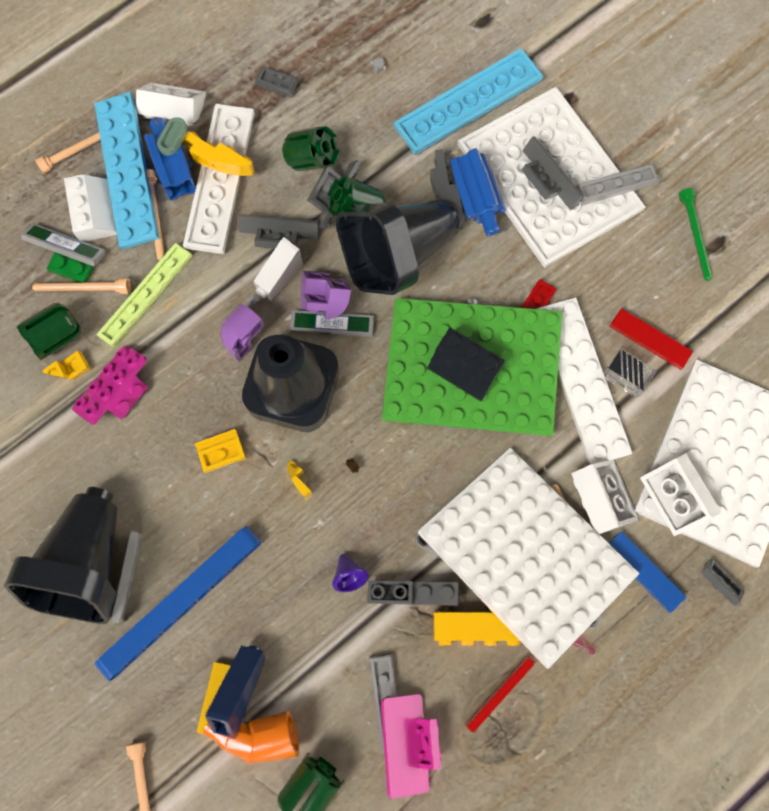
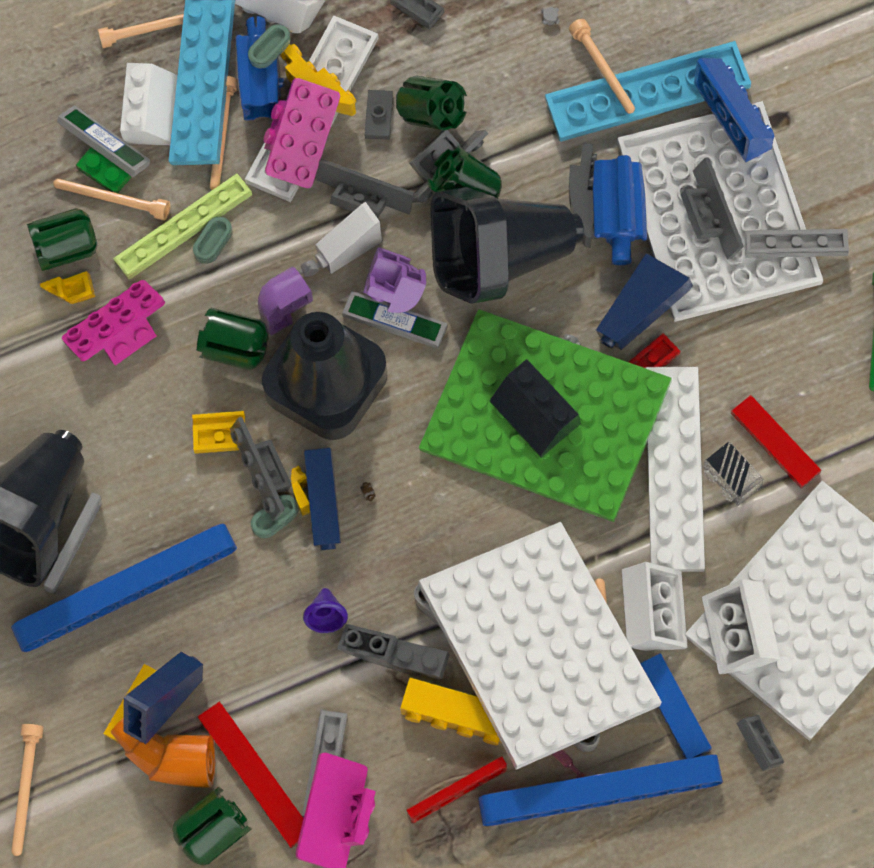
camera: 20 degrees right, 5 degrees down
none -> sand green tile [193,217,232,264]
none -> dark green cylinder [196,307,269,370]
none -> red tile [197,701,304,848]
none -> dark grey bracket [230,417,292,521]
none -> sand green tile [251,495,299,538]
none -> dark pink bracket [264,78,340,188]
none -> dark blue slope [304,448,341,551]
none -> dark grey plate [364,90,393,140]
none -> blue beam [478,755,723,826]
none -> light nougat piece [569,19,635,114]
none -> dark blue slope [596,253,693,350]
none -> blue slope [694,58,775,163]

